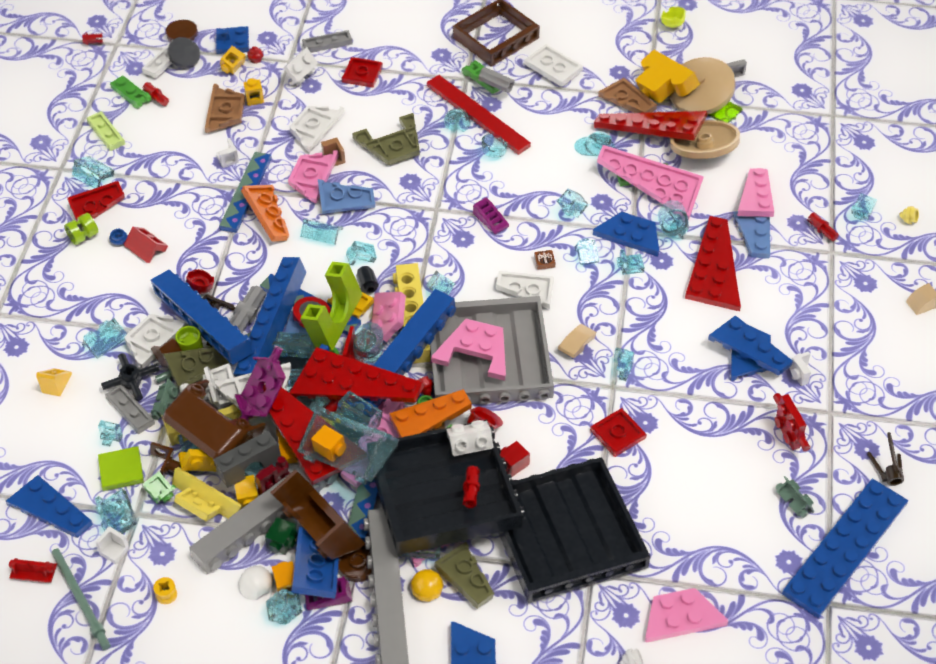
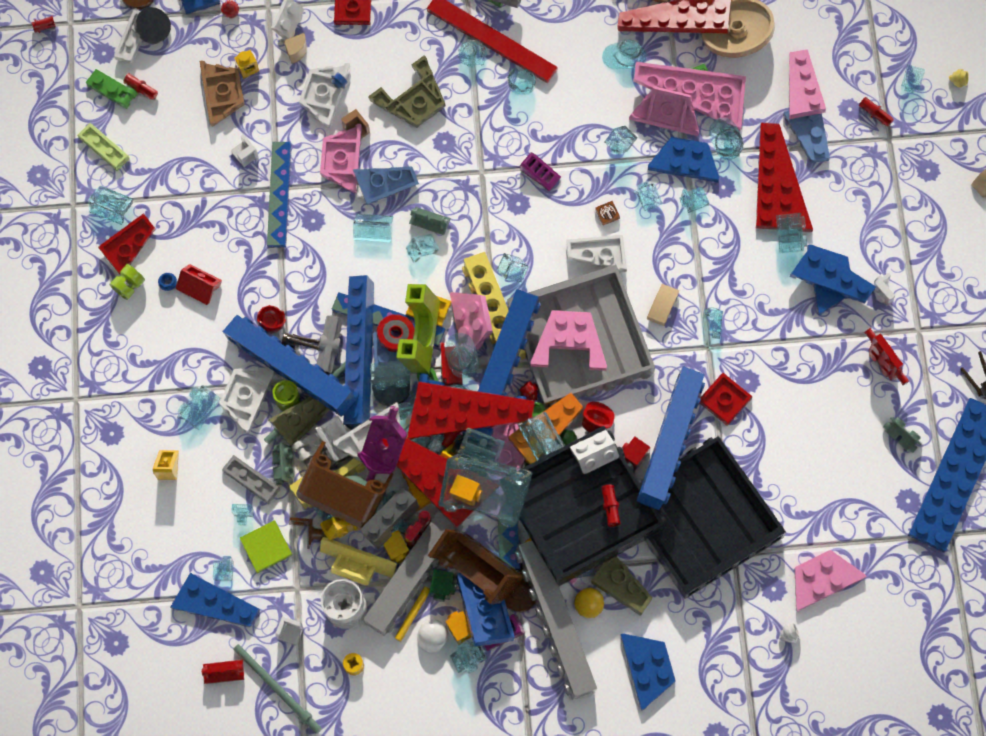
camera: 10 degrees left, 20 degrees up
clear light blue bracket [95,488,138,534] -> none
black bar [101,353,160,401] -> none
bracket [142,471,176,504] -> none
reddish brown panel [151,338,182,368] -> none
yellow brick [220,46,246,74] -> none
orange wing [241,185,290,242] -> none
black brick [356,266,379,294] -> none
none -> clear light blue bracket [212,556,234,581]
none -> tan brick [284,33,307,64]
none -> white wheel [321,579,367,629]
none -> blue plate [331,72,348,89]
none -> yellow bar [394,586,430,642]
none -> sand green hinge [409,207,451,235]
none -> clear light blue bracket [519,412,564,460]
none -> bright pink wing [629,86,699,136]
none -> blue brick [637,366,705,510]
none -> clear light blue brick [776,213,807,253]

